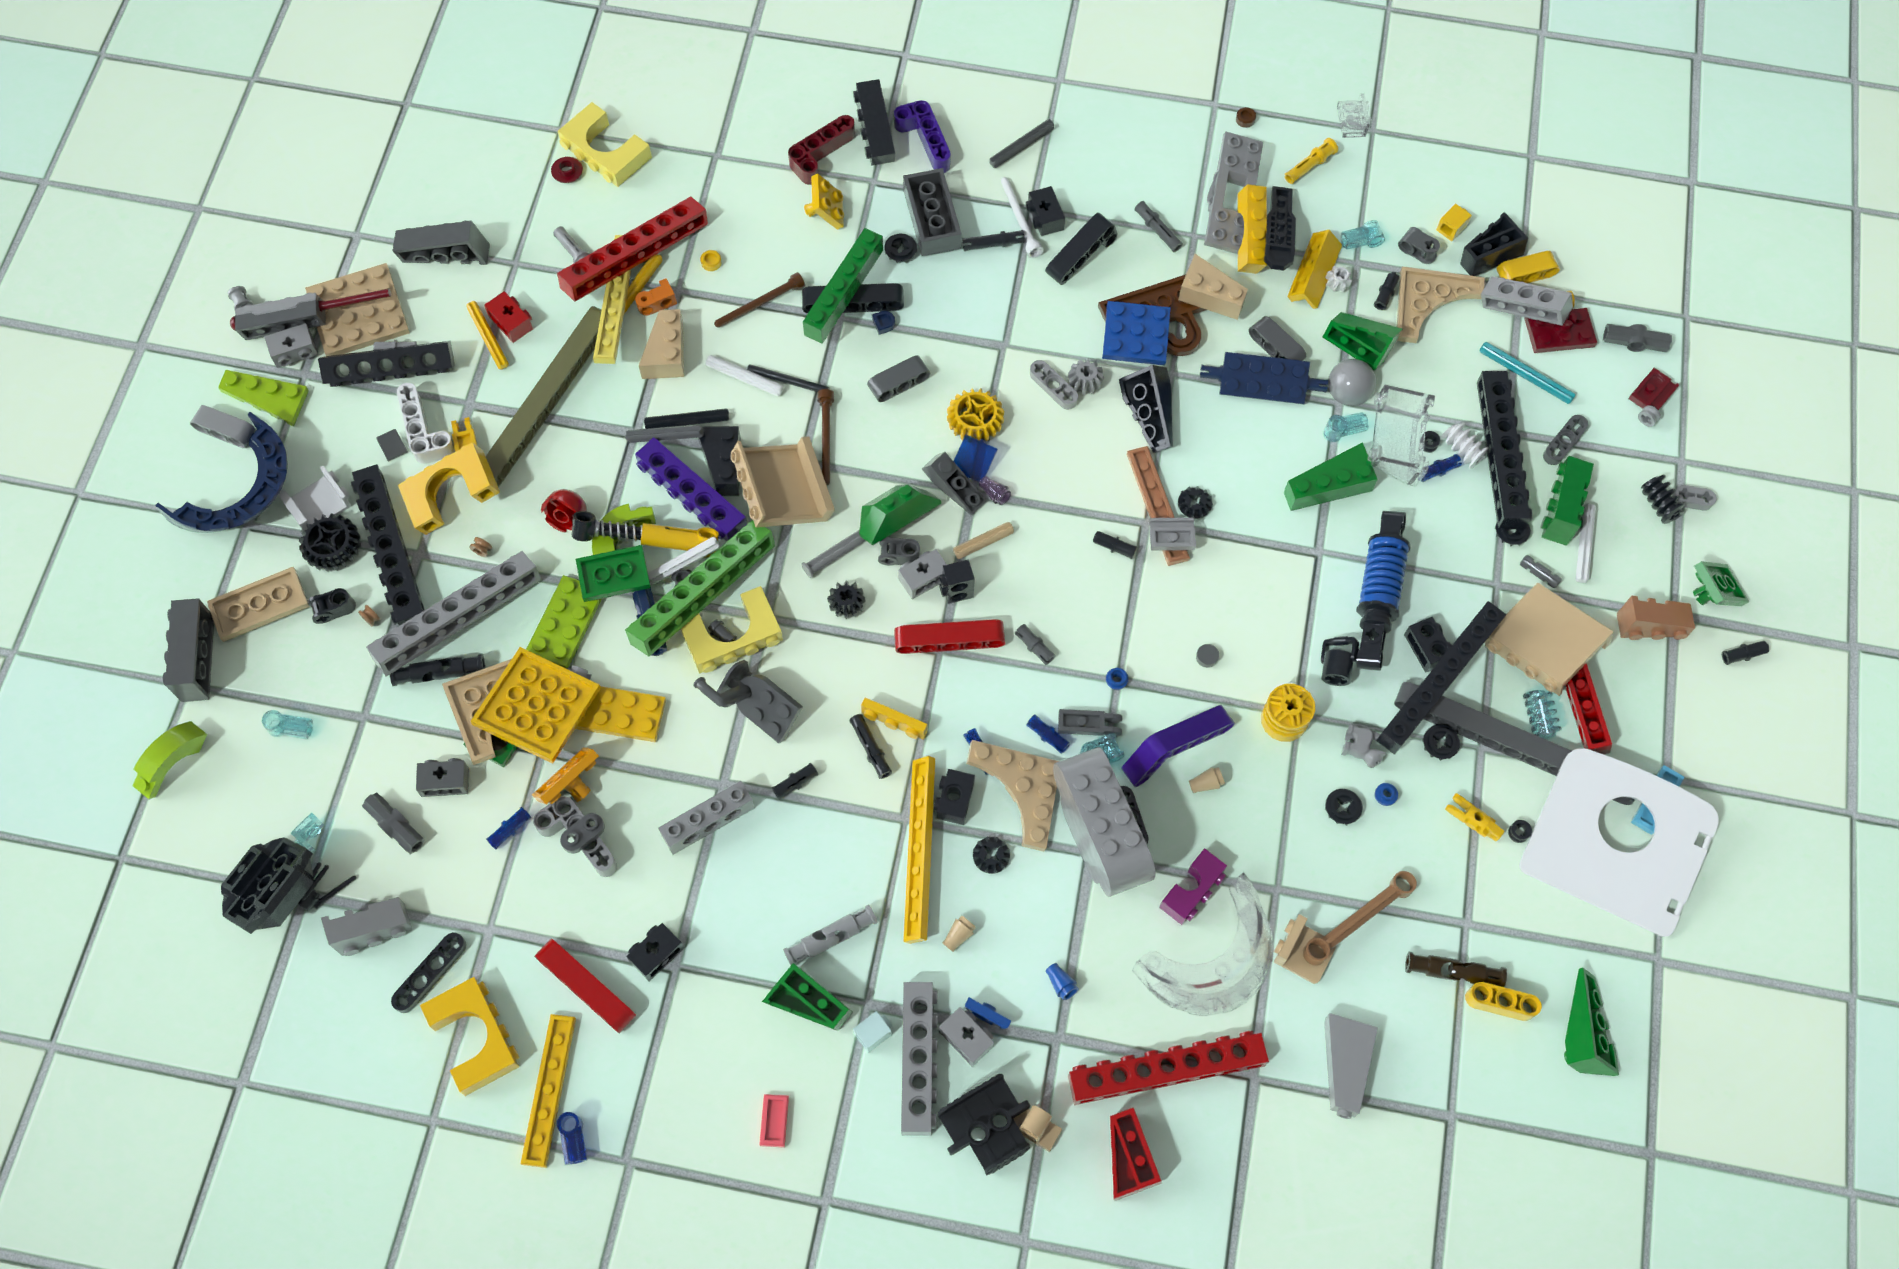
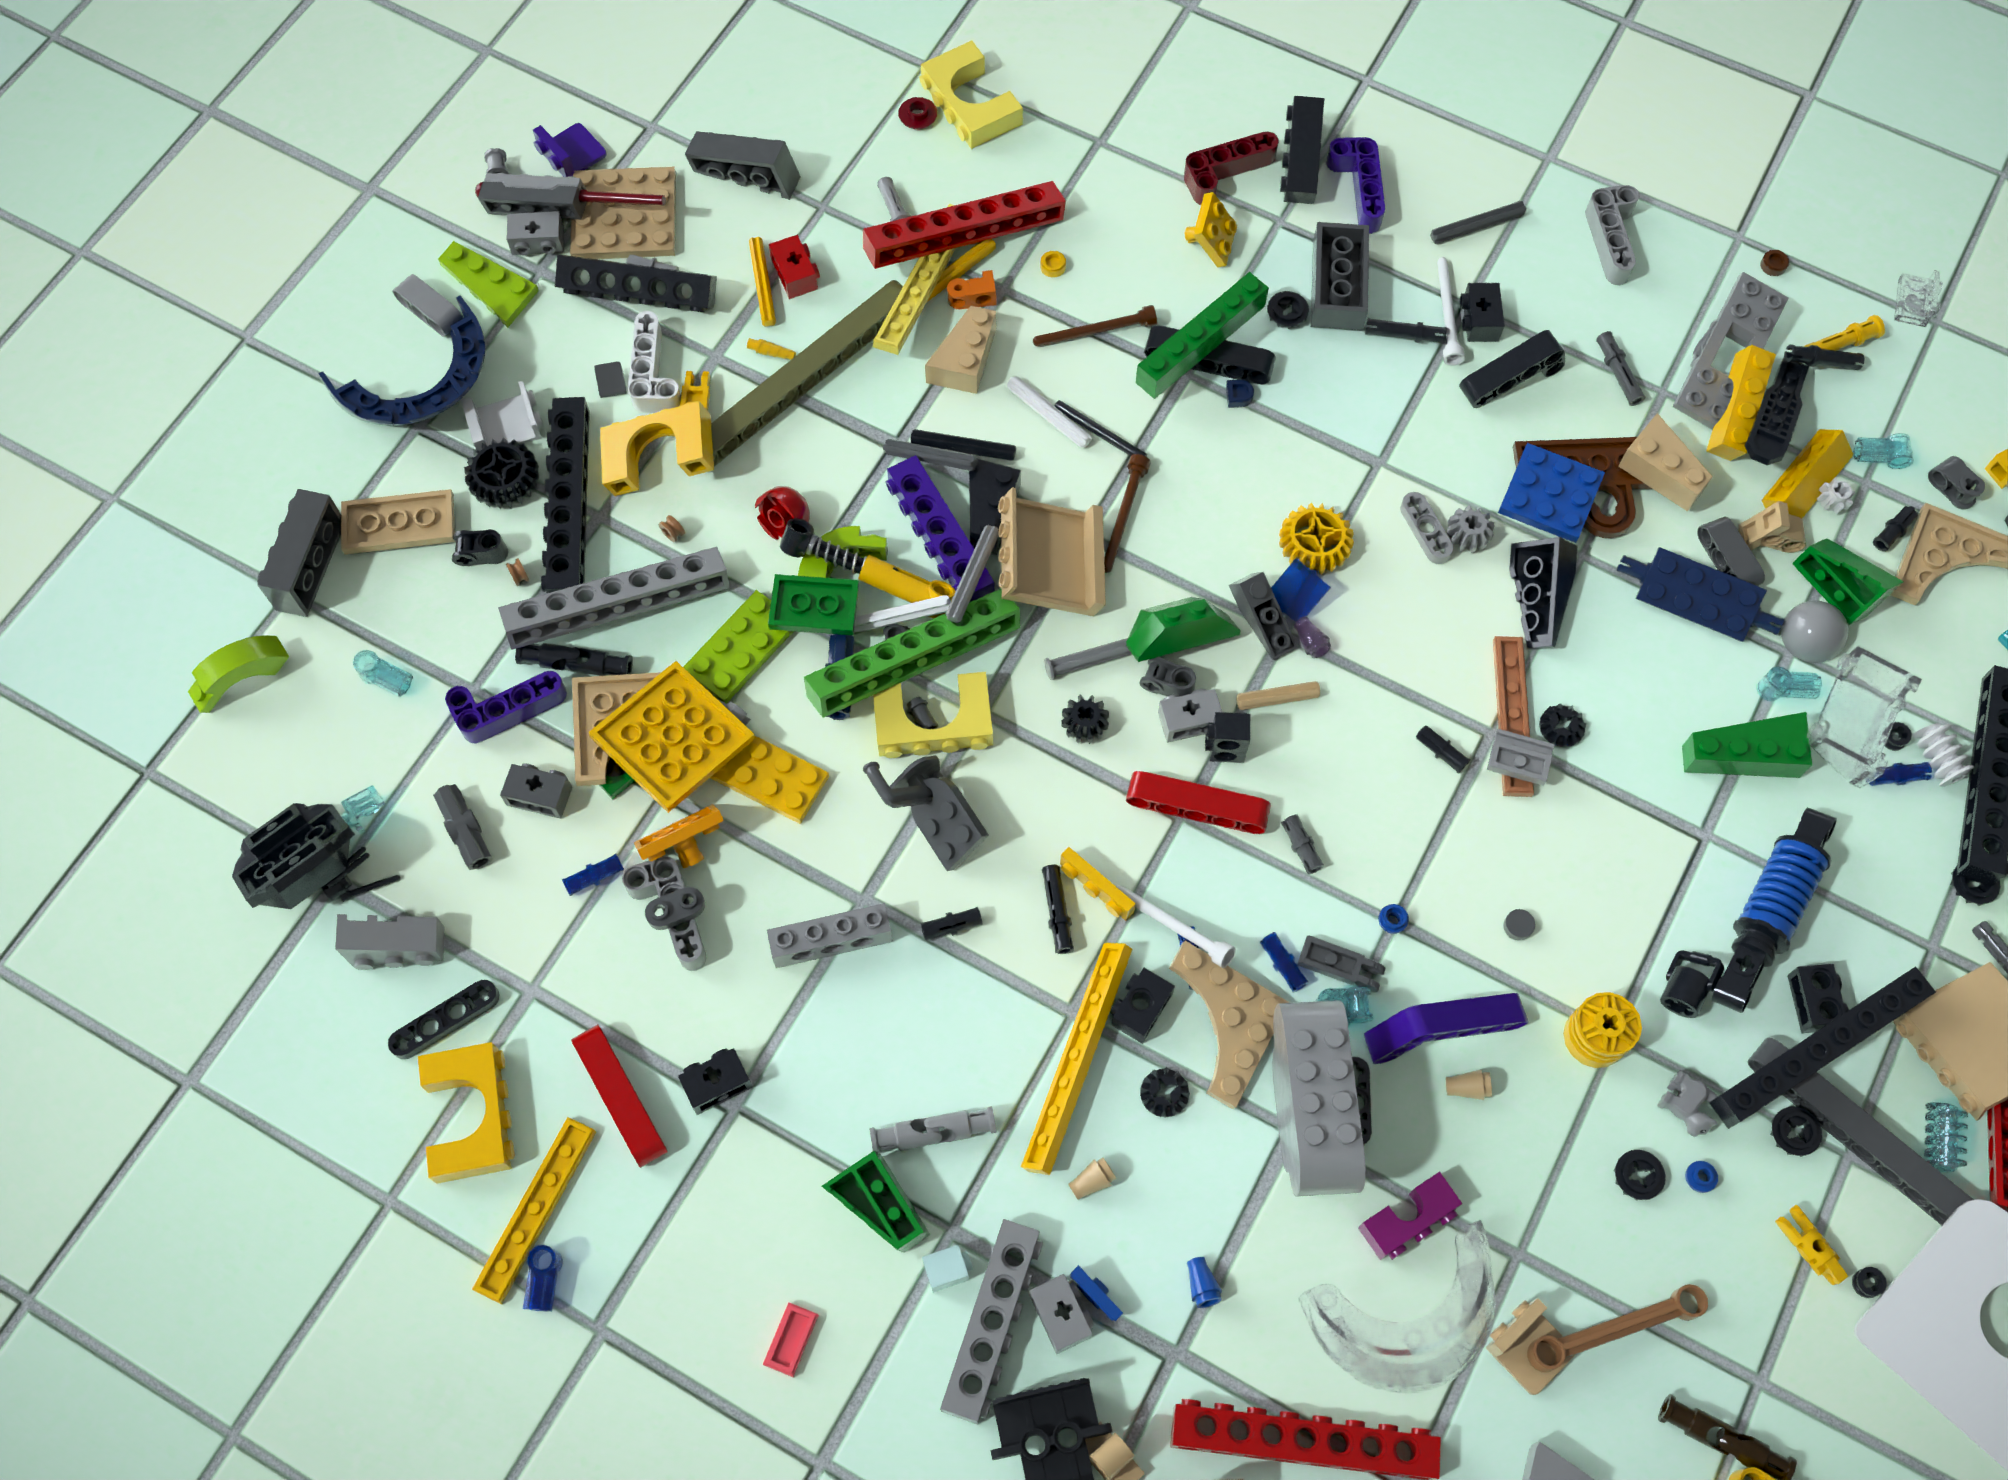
camera: 20 degrees right, 0 degrees up
dark grey beam [867,355,931,402] -> none
none -> dark purple beam [445,671,567,744]
none -> dark purple bracket [533,123,607,177]
none -> yellow animal [747,338,796,360]
none -> light grey axle [946,525,999,623]
none -> white piece [1116,885,1236,968]
none -> light grey beam [1585,185,1640,286]
none -> tan tile [1738,501,1806,553]
none -> black pin [1784,344,1865,370]

